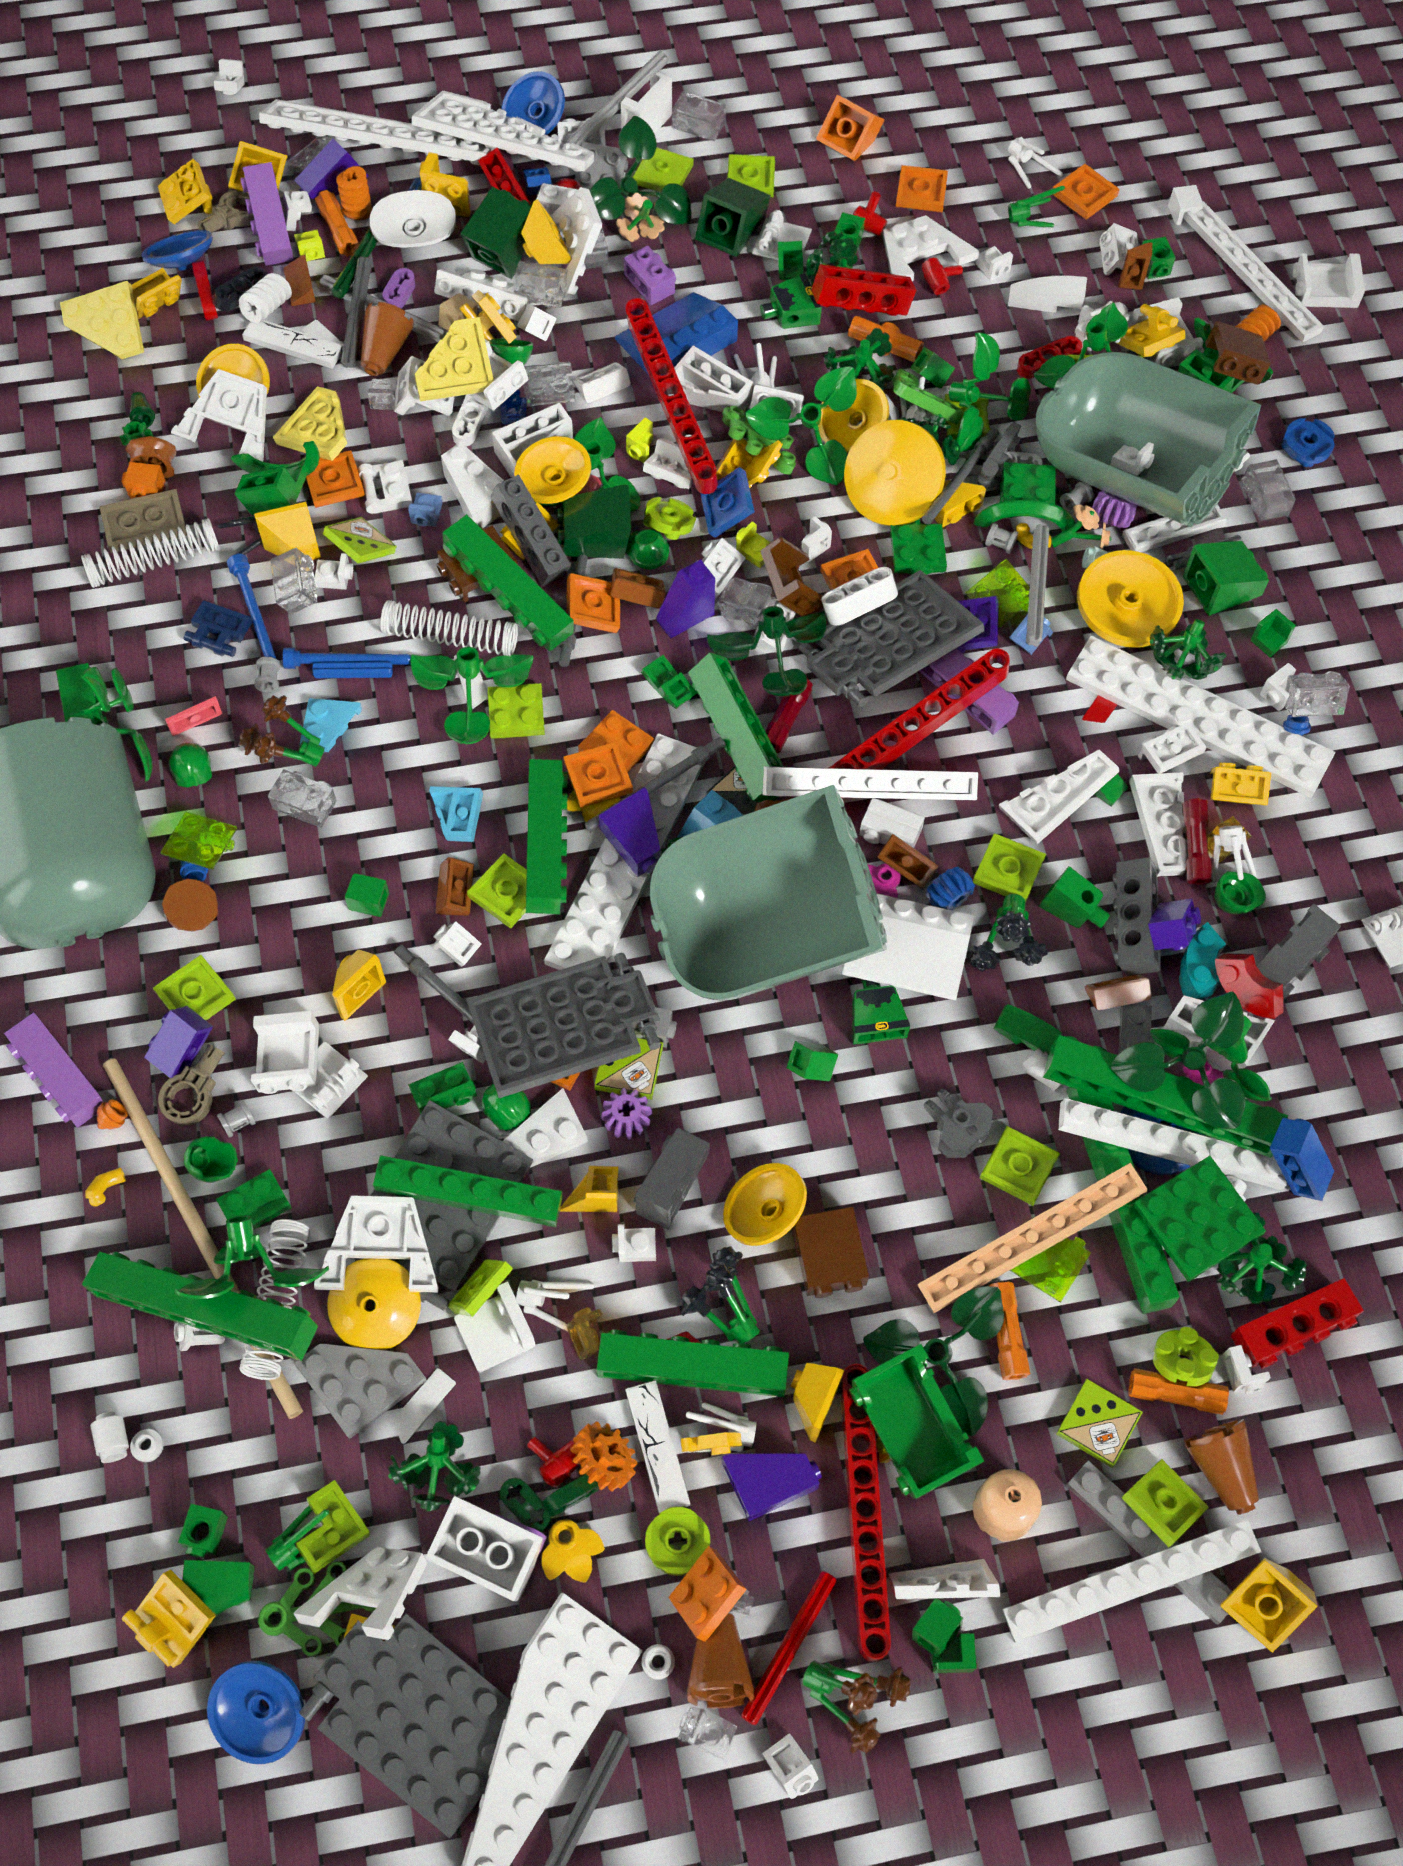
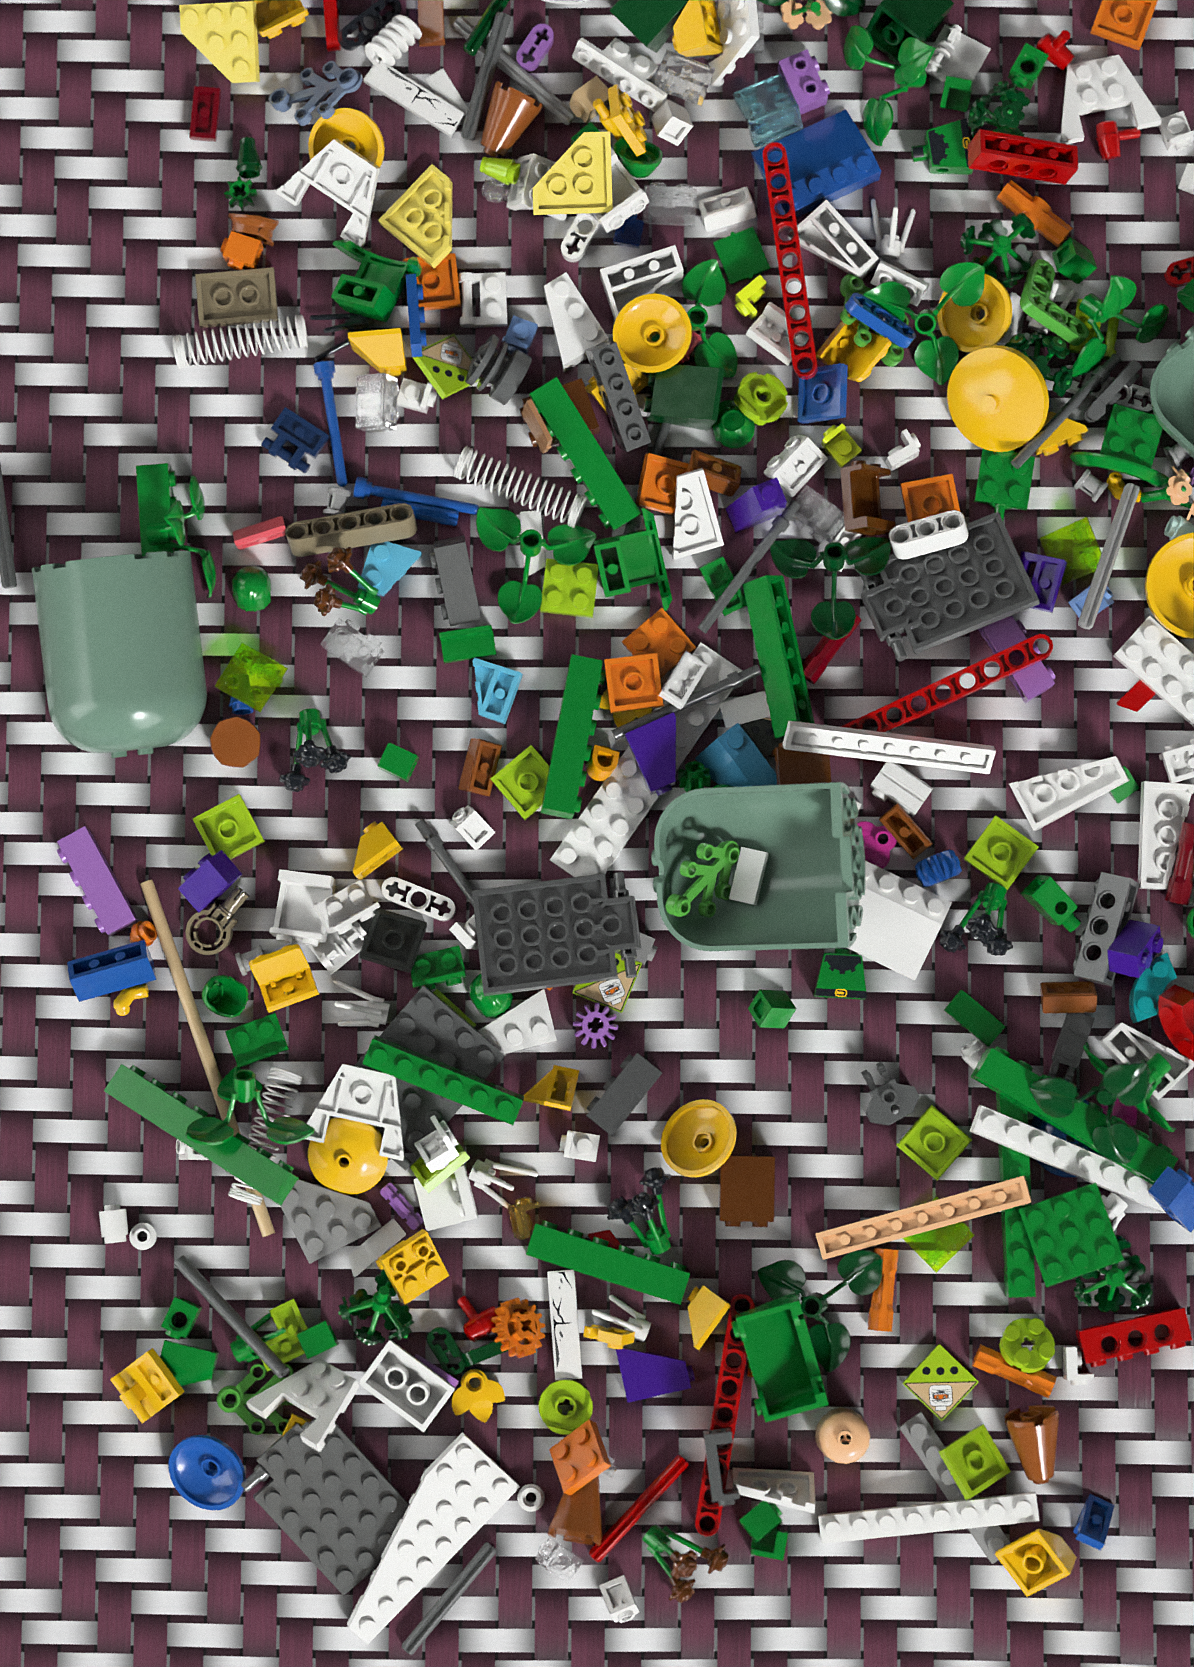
camera: 20 degrees right, 20 degrees up
none -> blue brick [67,940,156,1002]
none -> dark grey piece [174,1256,289,1378]
none -> dark red plate [189,86,221,142]
none -> yellow bracket [249,944,319,1013]
none -> sand blue plant [269,61,363,126]
none -> black plant [279,708,351,792]
none -> dark tan beam [285,503,418,557]
none -> green panel [297,1320,339,1359]
none -> white bracket [313,880,380,935]
none -> white plant [333,979,390,1028]
none -> pearl dark grey tile [360,908,427,973]
none -> yellow plate [376,1229,449,1305]
none -> medium lavender axle [380,1182,424,1230]
none -> white beam [381,877,456,921]
none -> blue plate [406,274,427,357]
none -> white bracket [414,1115,459,1173]
none -> dark grey wedge [430,535,481,626]
none -> green panel [439,625,497,663]
none -> dark grey wheel [465,334,532,405]
none -> lime cone [480,157,521,185]
none -> medium nougat piece [522,399,553,454]
none -> light orange plate [586,745,620,781]
none -> green piece [593,508,672,611]
none -> white plate [658,651,708,710]
none -> bright green plant [666,840,740,918]
none -> white wing [672,468,724,560]
none -> dark grey bar [697,499,801,634]
none -> dark grey panel [703,1428,740,1506]
none -> green piece [713,226,770,285]
none -> white sticker [719,691,770,728]
none -> white tile [729,847,769,906]
none -> clear light blue bracket [733,75,804,148]
none -> green plant [844,25,936,146]
none -> blue beam [845,293,916,348]
none -> blue slope [1073,1494,1115,1551]

